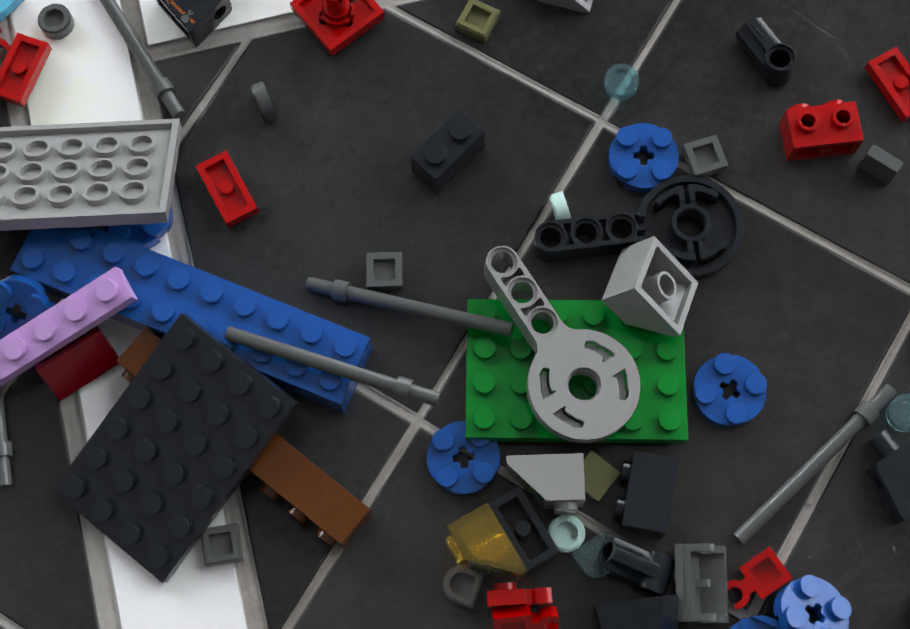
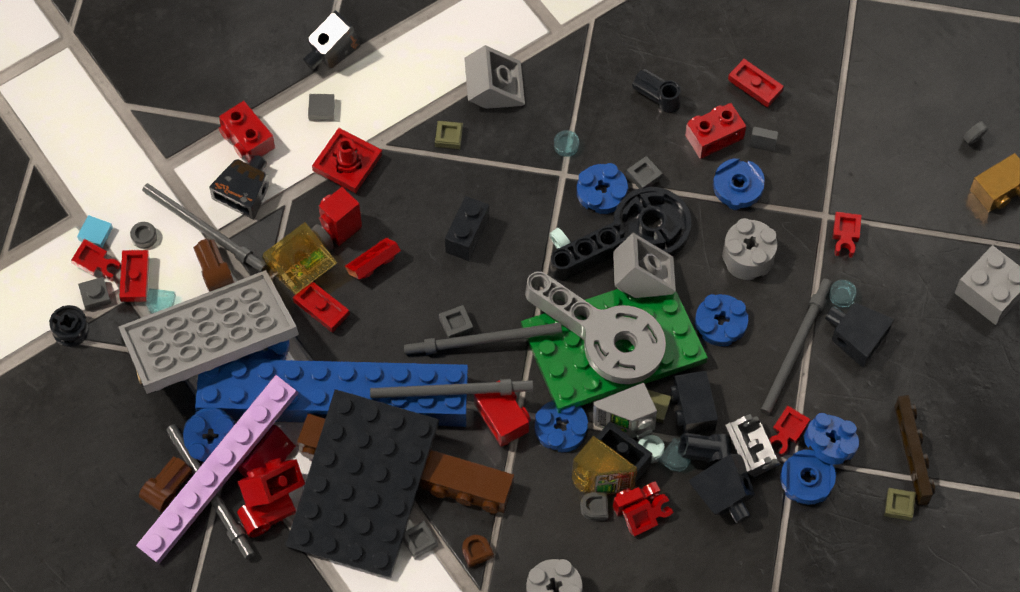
camera: 25 degrees left, 10 degrees down
none -> clear light blue tile [146,288,176,314]
none -> reddish brown piece [193,239,234,292]
none -> red piece [237,494,296,538]
none -> red brick [238,458,305,507]
none -> clear yellow slope [262,222,337,295]
none -> red brick [319,187,362,246]
none -> red plate [345,238,401,280]
none -> reddish brown tile [462,535,494,568]
none -> red brick [474,380,531,447]
none -> blue plate [713,159,765,210]
none -> light grey brick [722,218,777,280]

